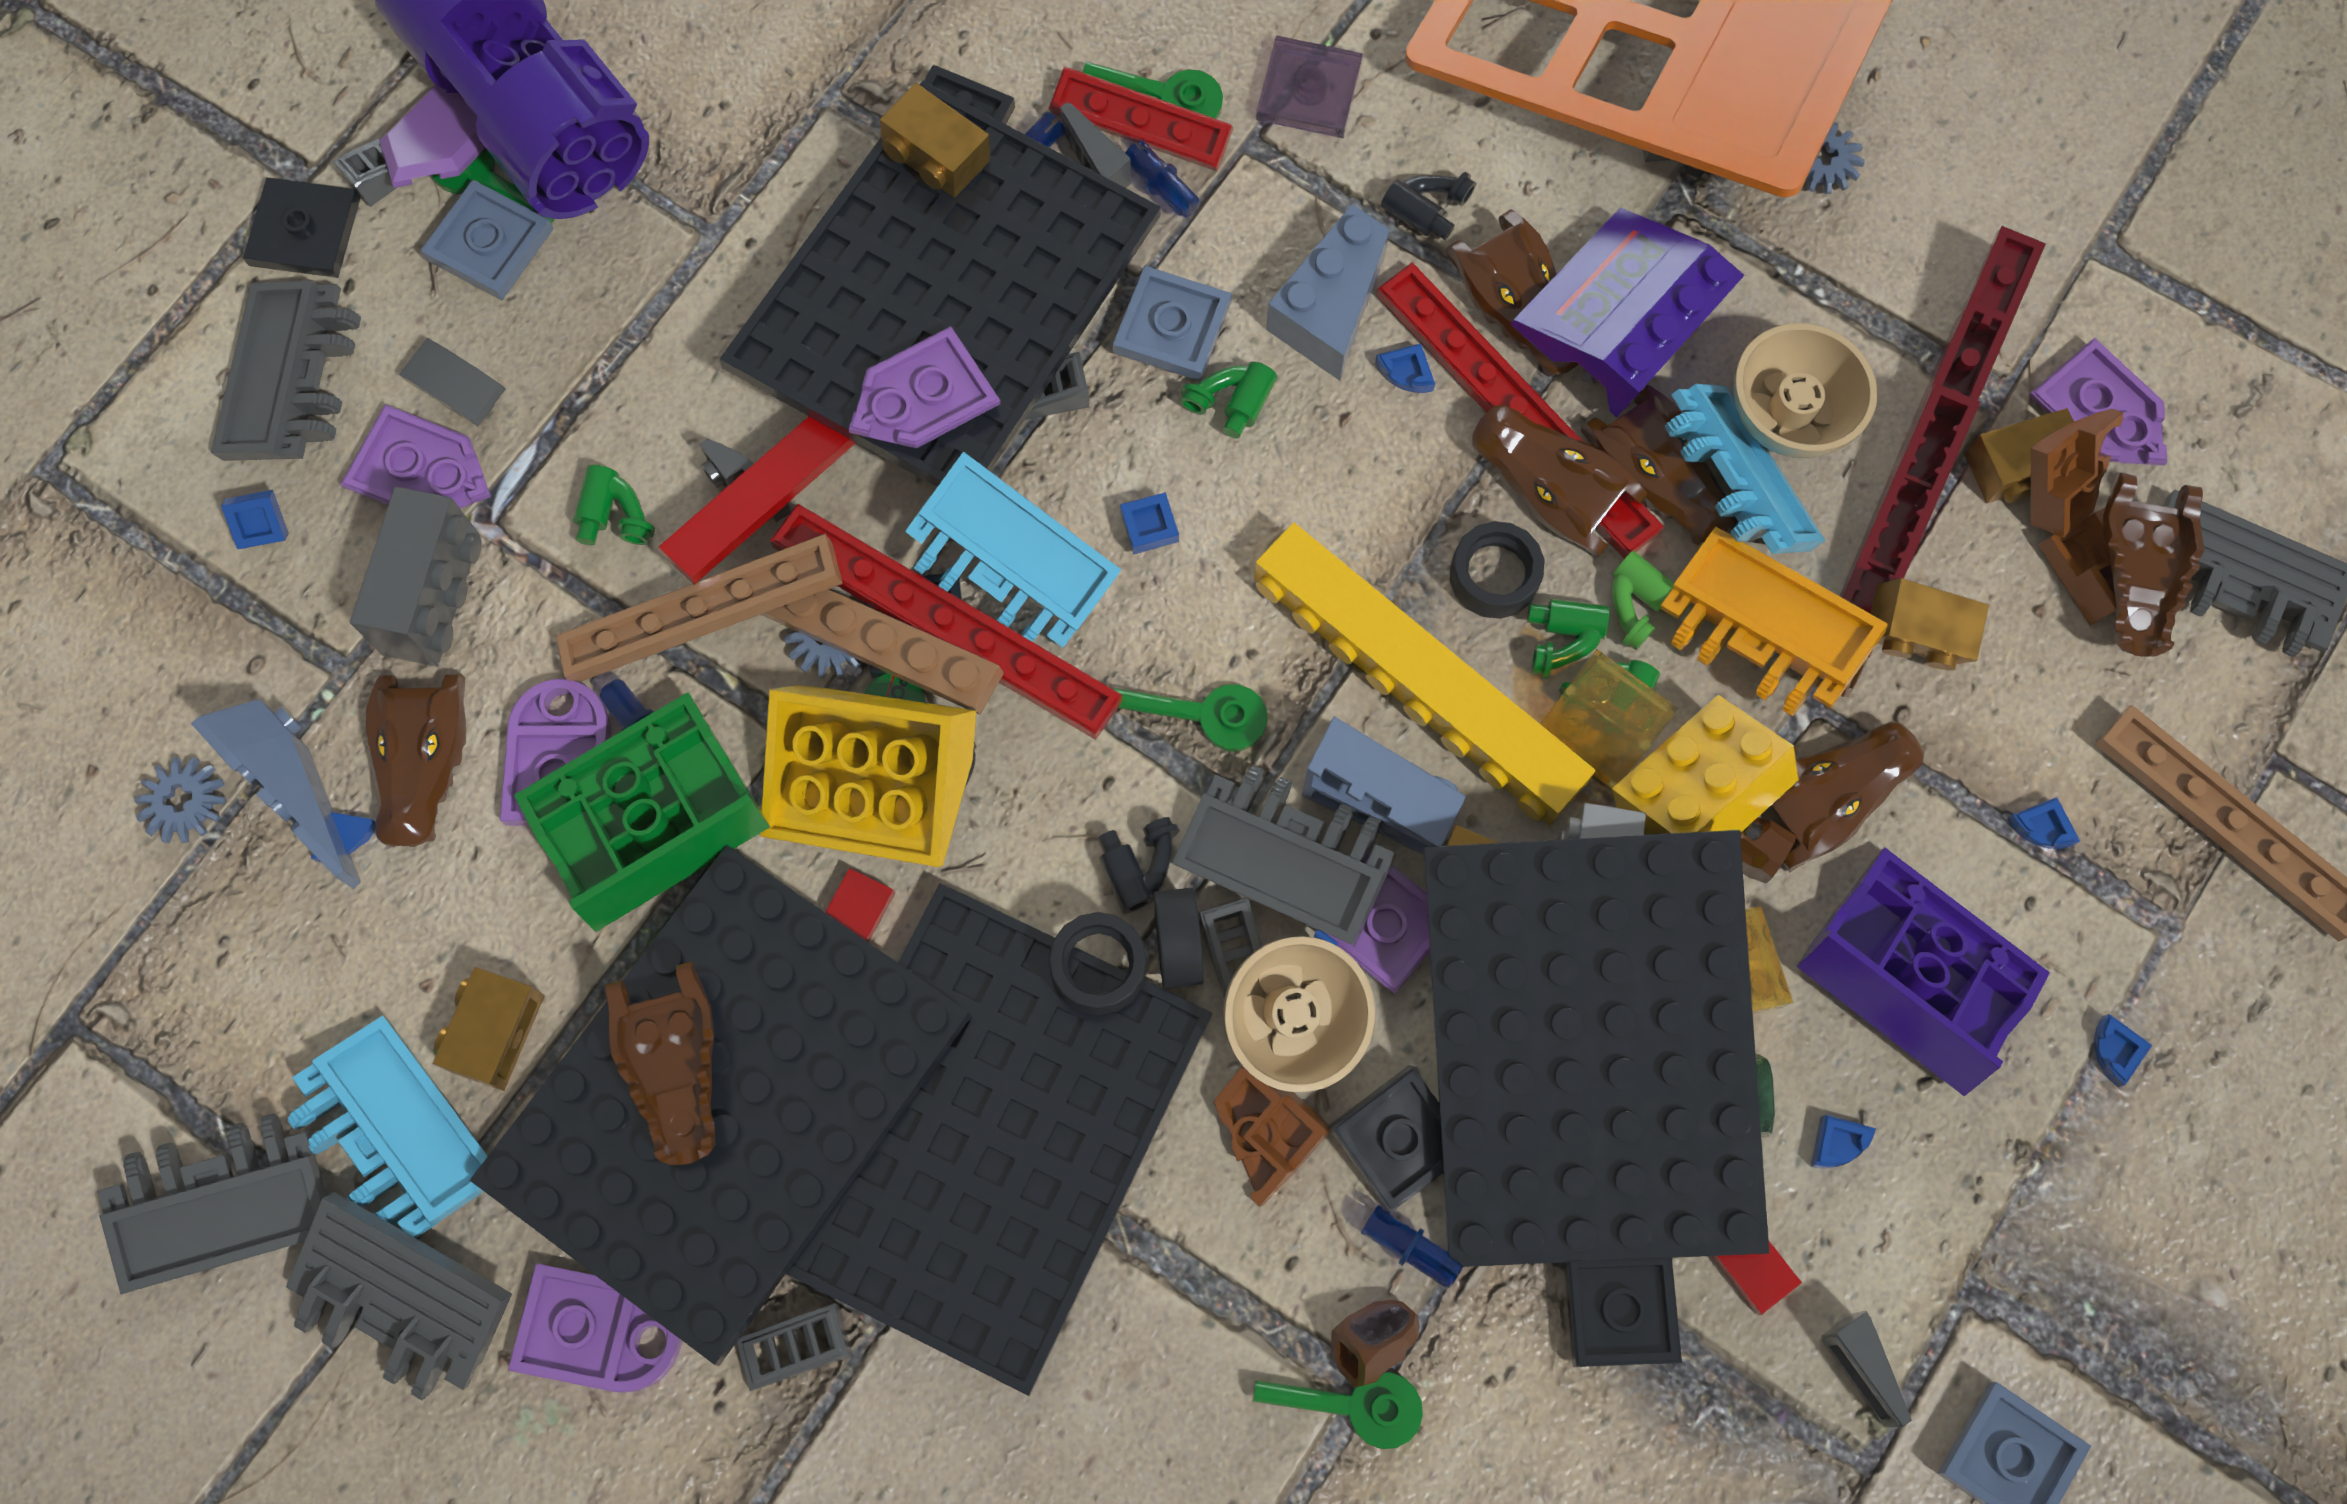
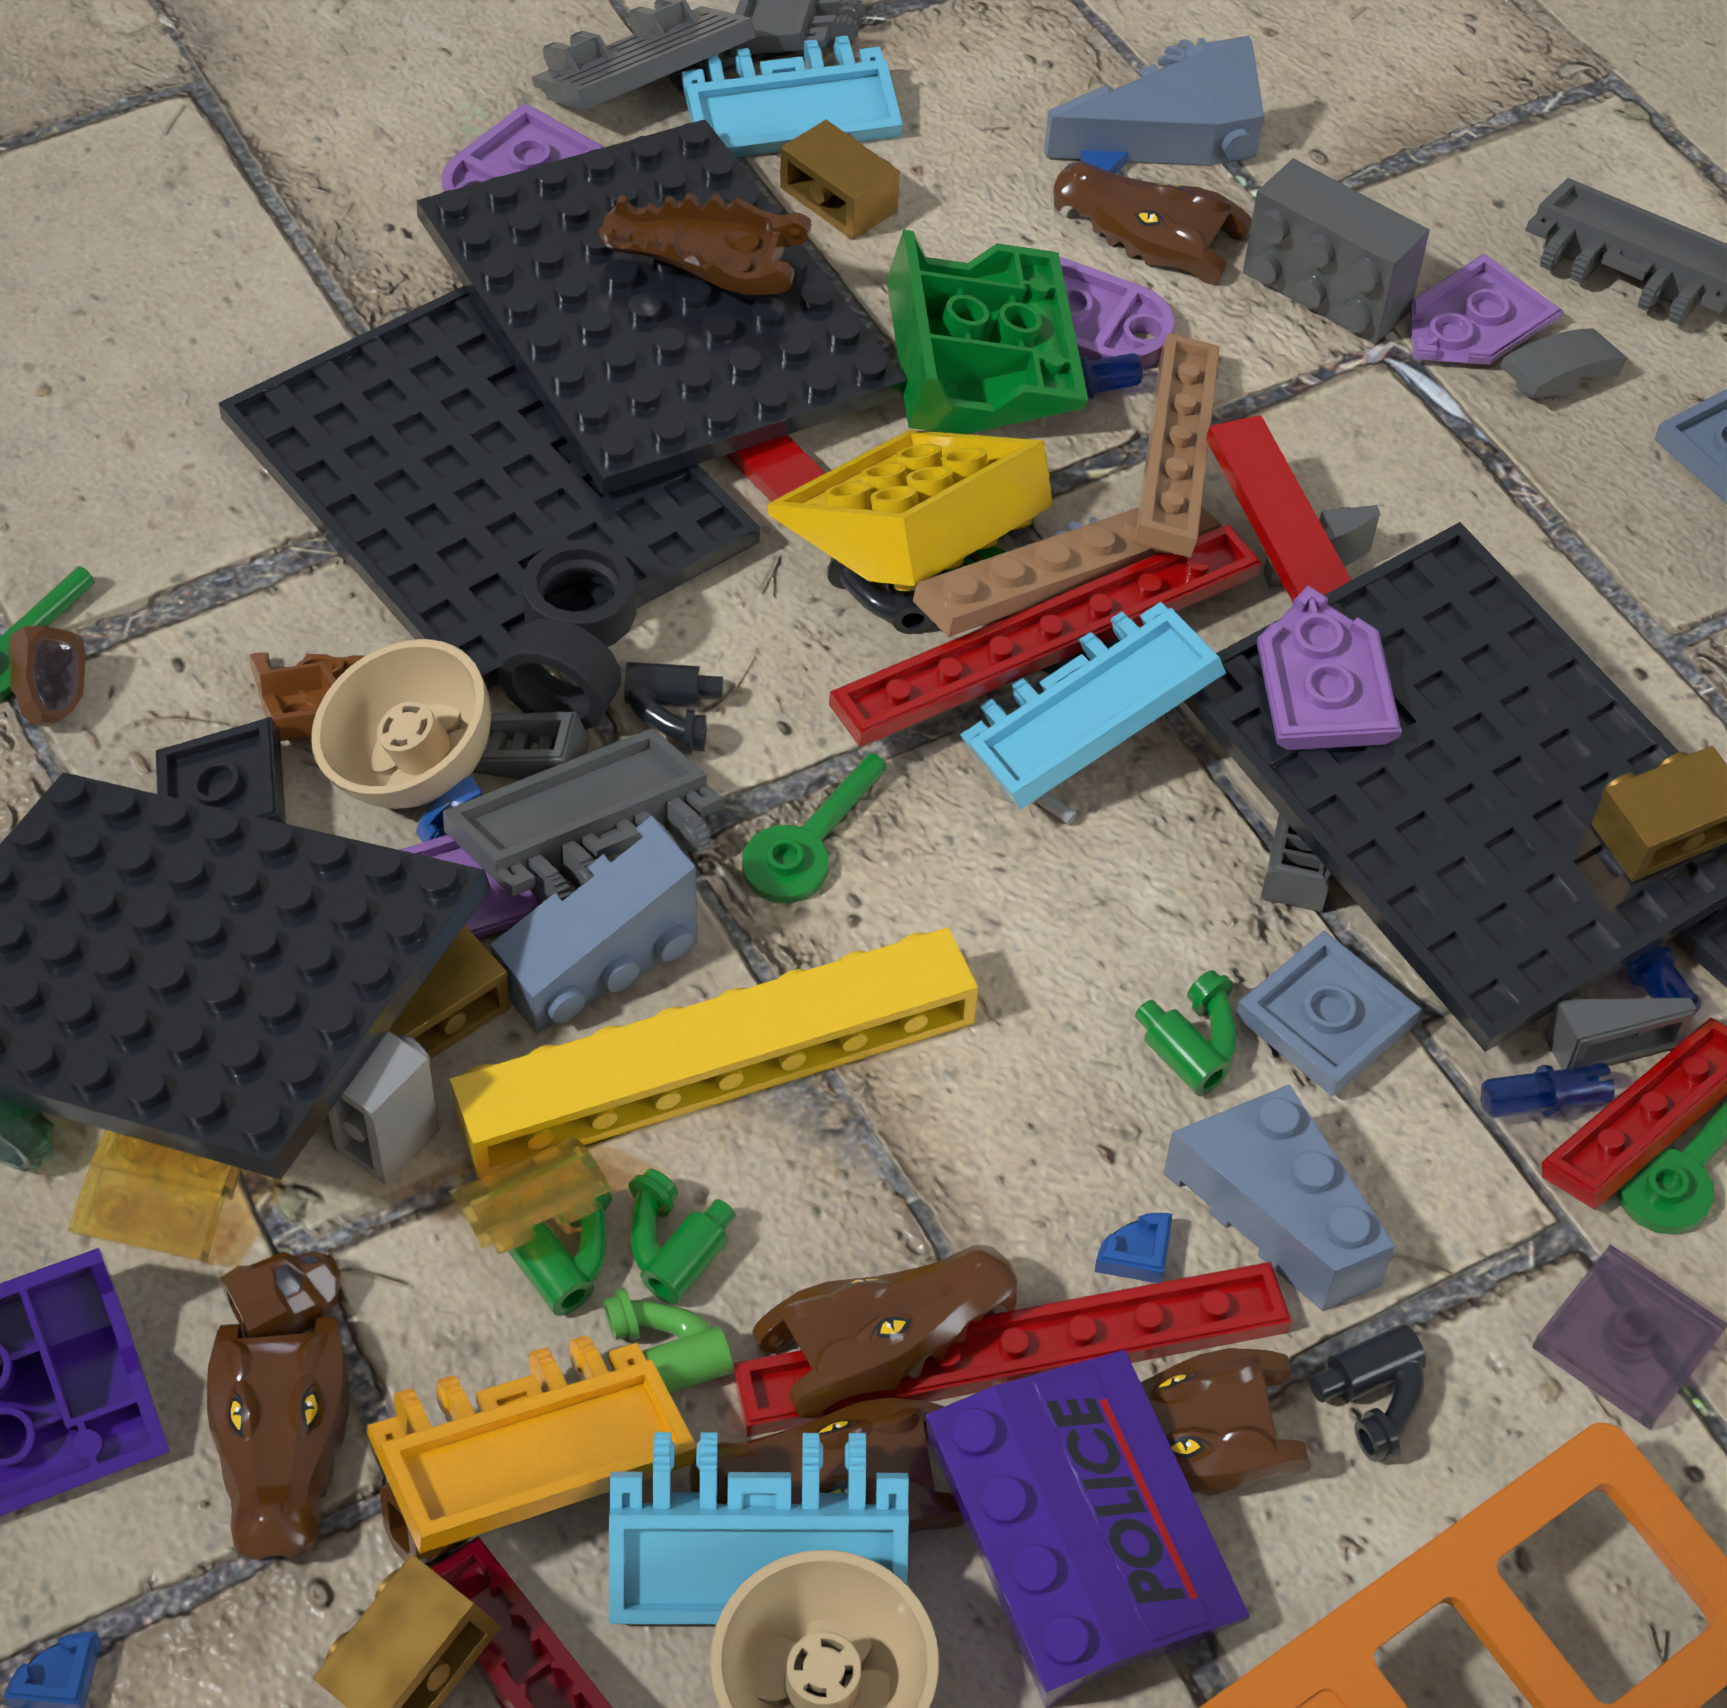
camera: 115 degrees right, 20 degrees down
blue plate [221,490,289,550] -> none
green plant [573,465,655,545] -> none
dark grey slope [737,1303,854,1391] -> none
blue plate [1120,492,1179,555] -> none
clear blue axle [1361,1205,1463,1288] -> none
black tyre [1449,521,1545,619] -> none
yellow brick [1612,694,1799,835] -> none

